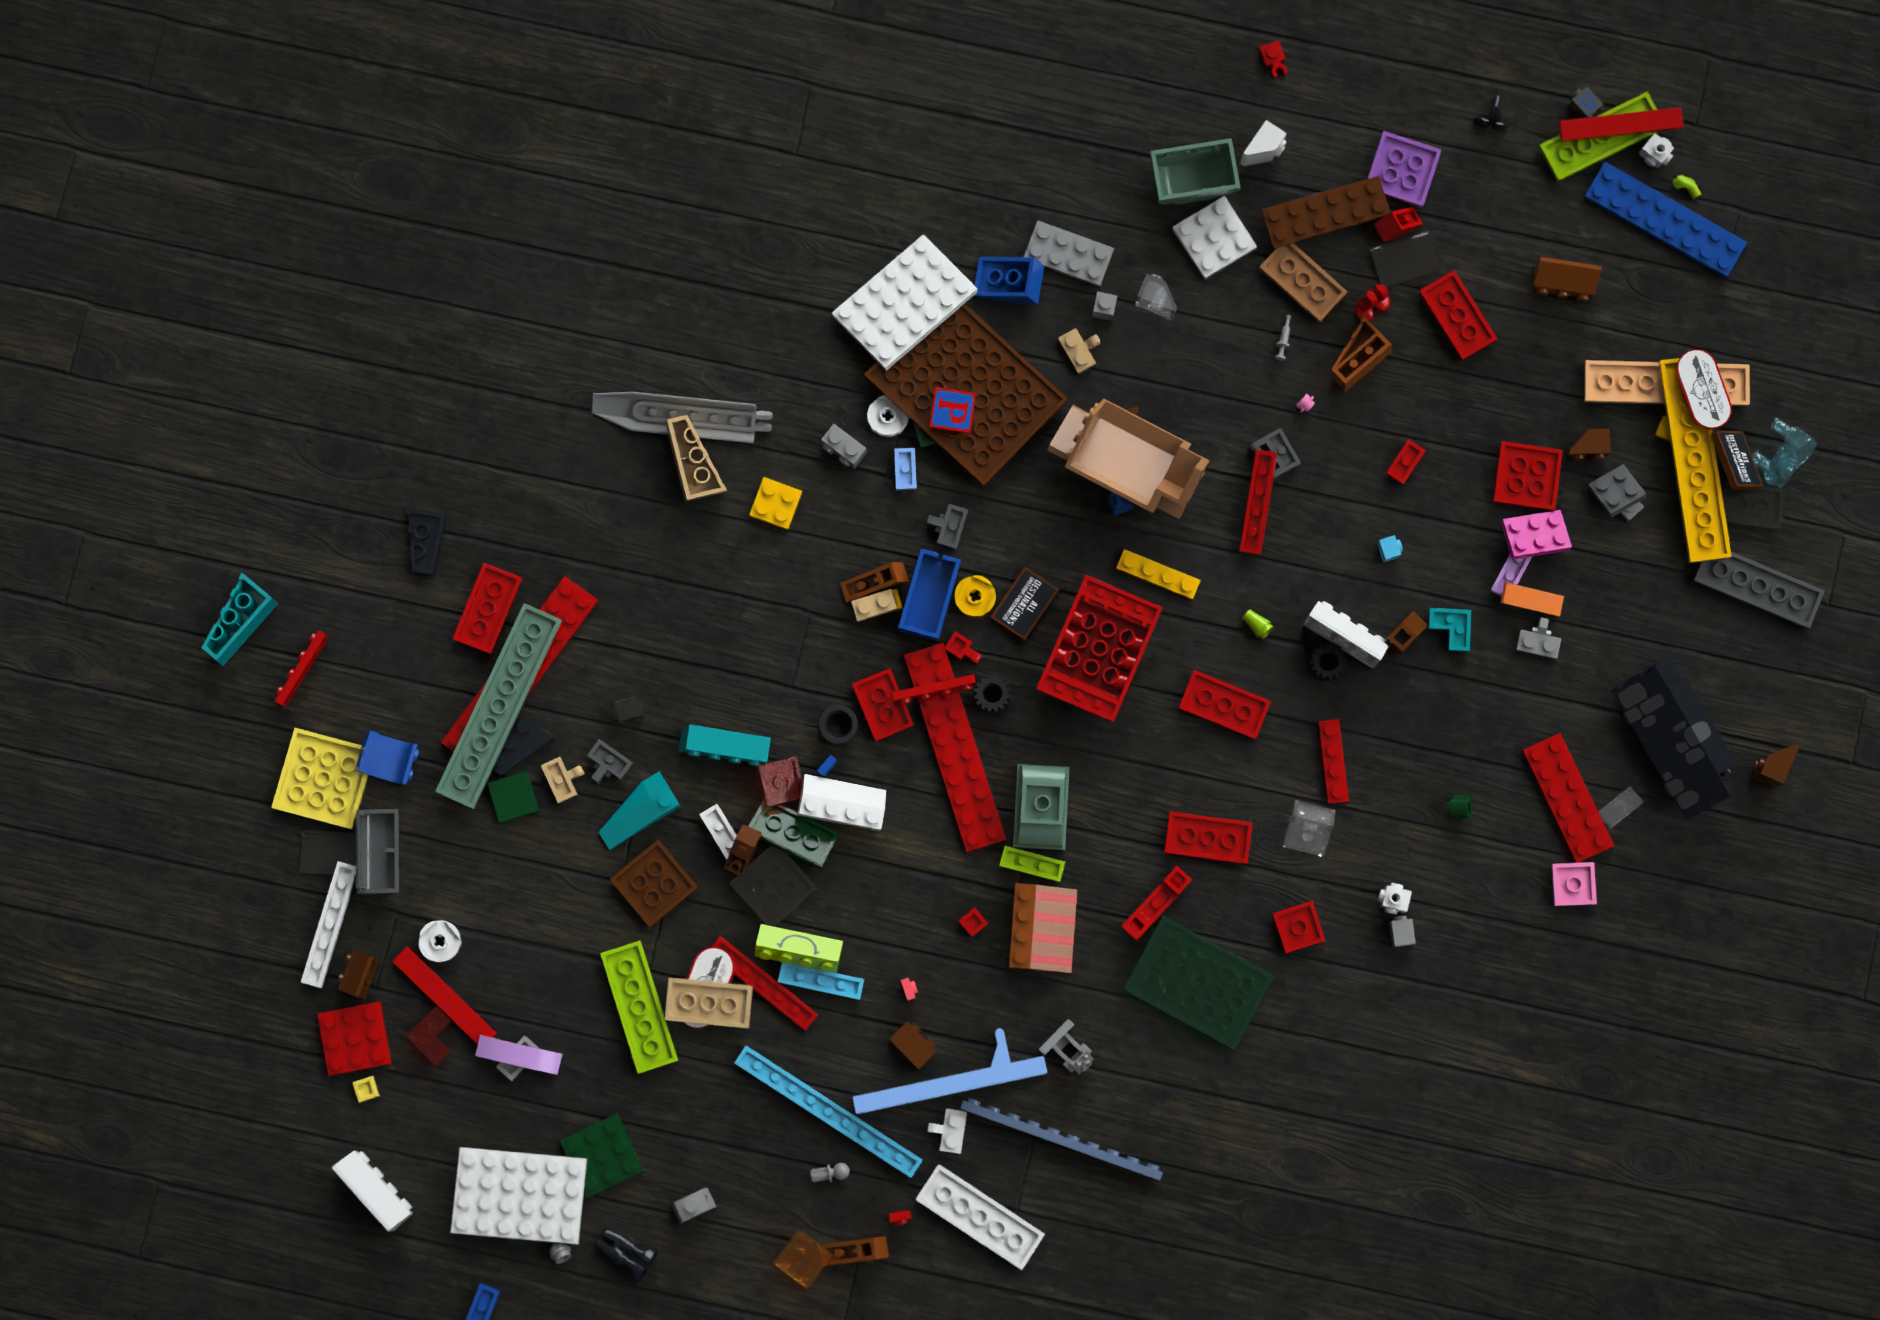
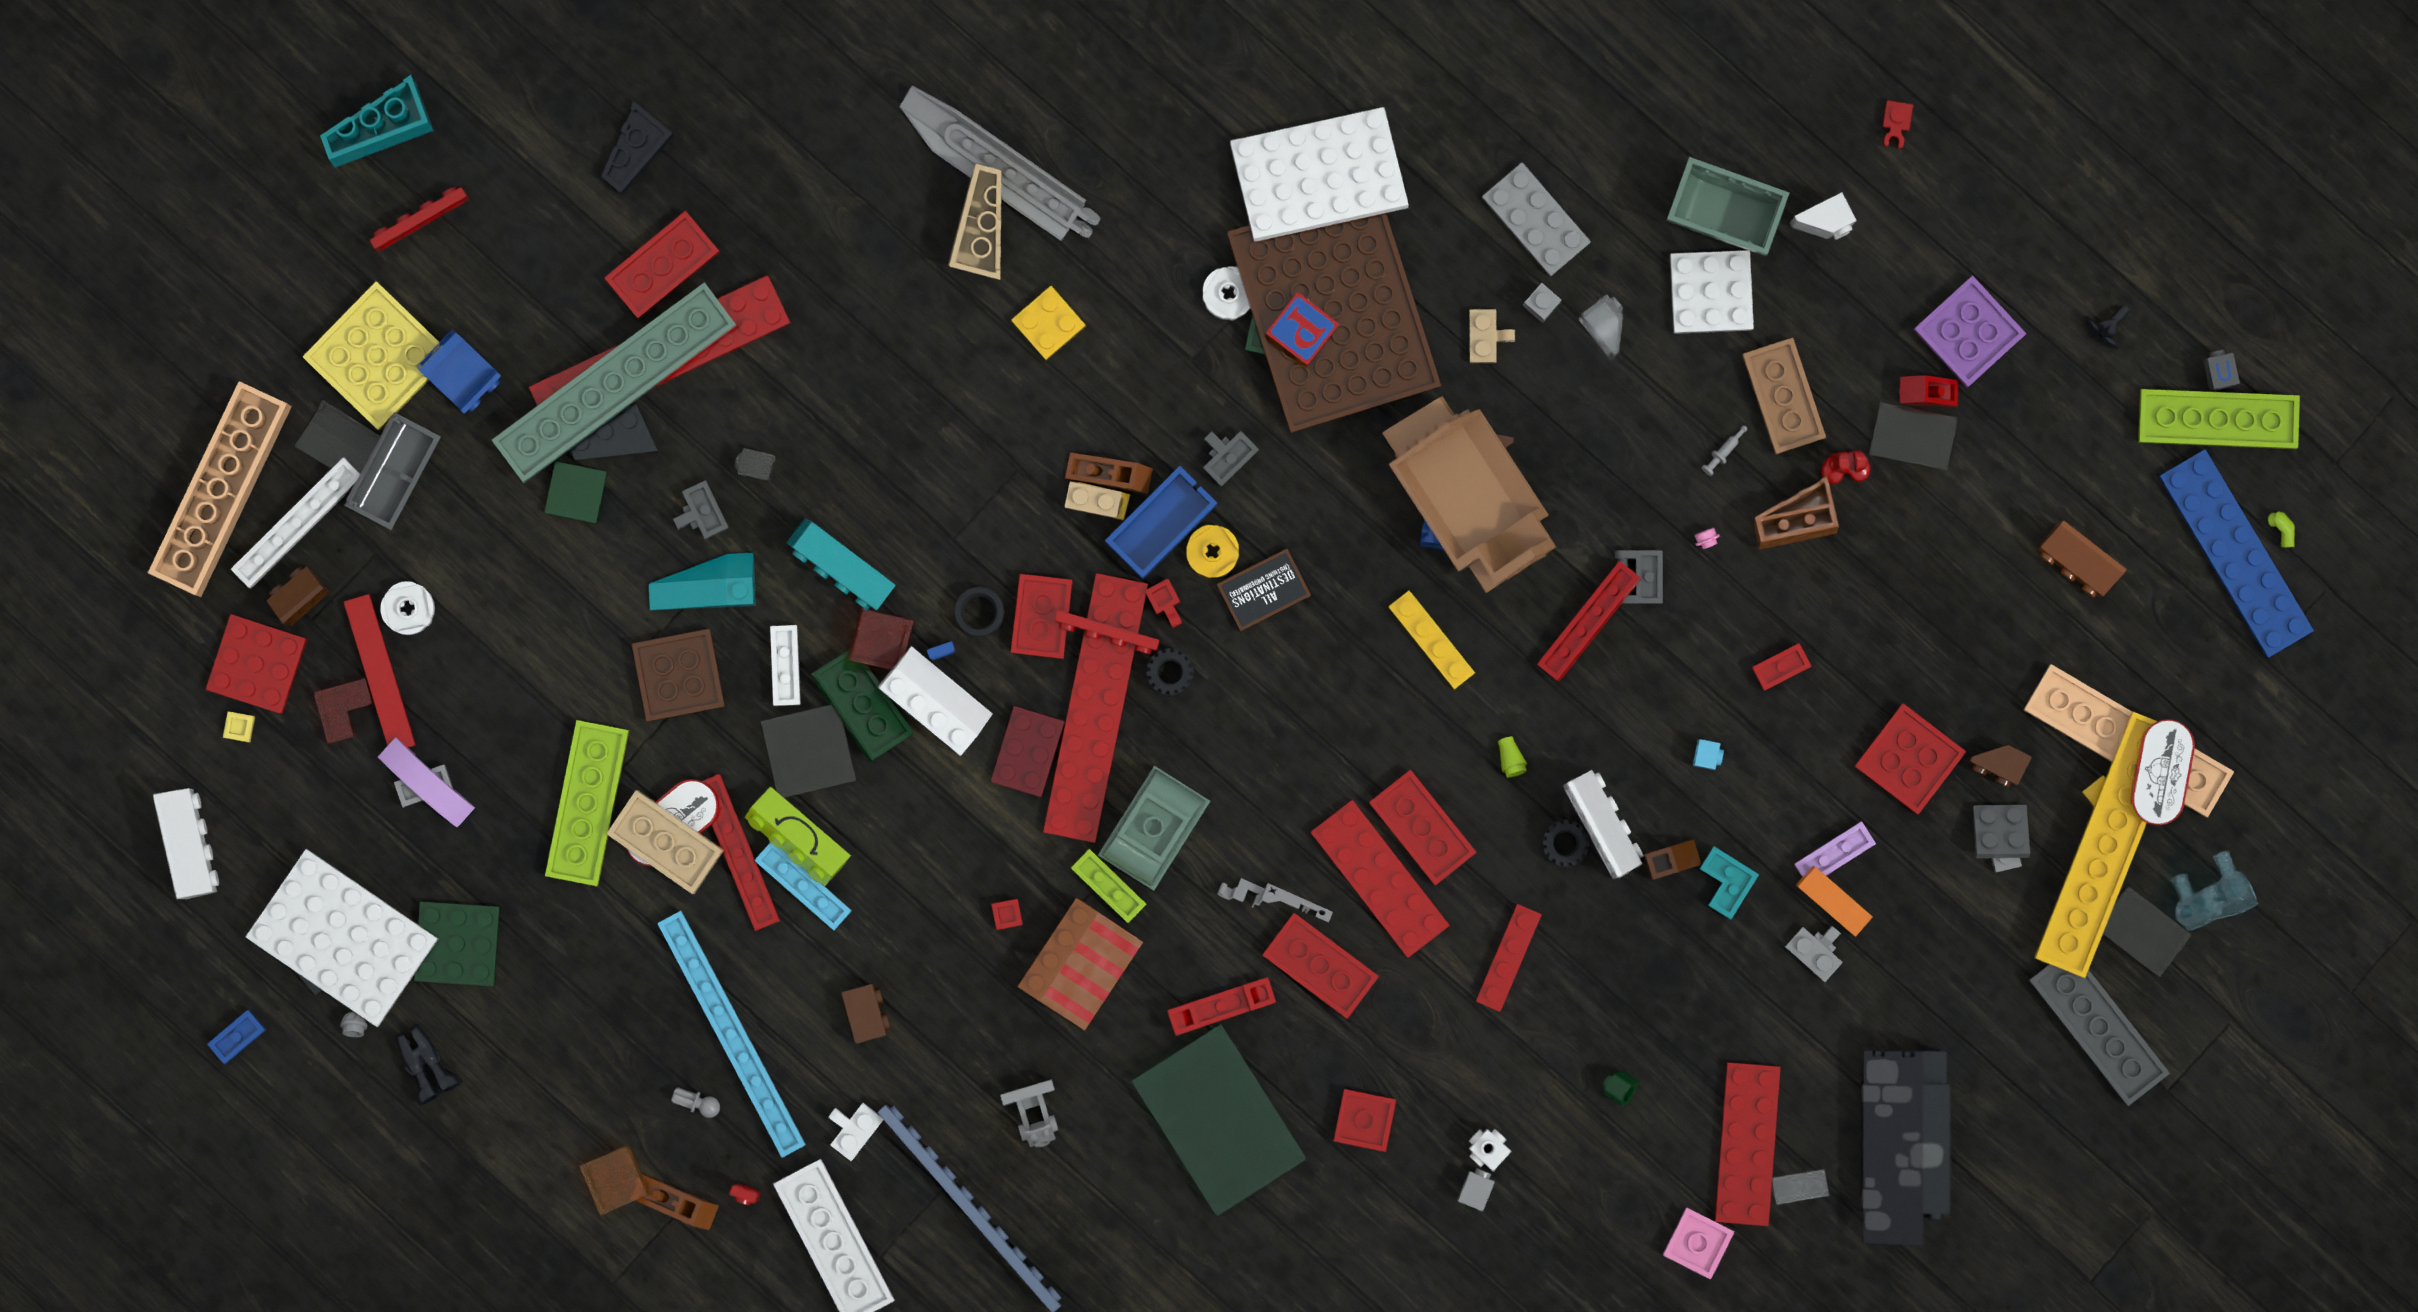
camera: 30 degrees right, 5 degrees up
tan plate [541,757,585,803] -> none
light grey torso [671,1187,716,1224] -> none
reddish brown slope [724,824,762,877] -> none
light grey brick [821,424,867,469] -> none
light blue piece [853,1028,1047,1114] -> none
light blue plate [894,448,917,491] -> none
coral plate [901,978,918,1001] -> none
blue slope [974,257,1044,305] -> none
red wedge [1036,575,1163,723] -> none
reddish brown plate [1261,176,1391,249] -> none
clear slope [1283,800,1336,857] -> none
red plate [1419,270,1497,361] -> none
plate [1501,510,1572,560] -> none
red tile [1559,107,1684,142] -> none
white brick [1639,133,1674,168] -> none
tile [1711,431,1764,490] -> none
reddish brown slope [1751,744,1800,788] -> none
none -> light nougat brick [148,381,292,597]
none -> dark red plate [991,706,1065,797]
none -> light grey piece [1218,878,1333,922]
none -> red plate [1310,800,1450,958]

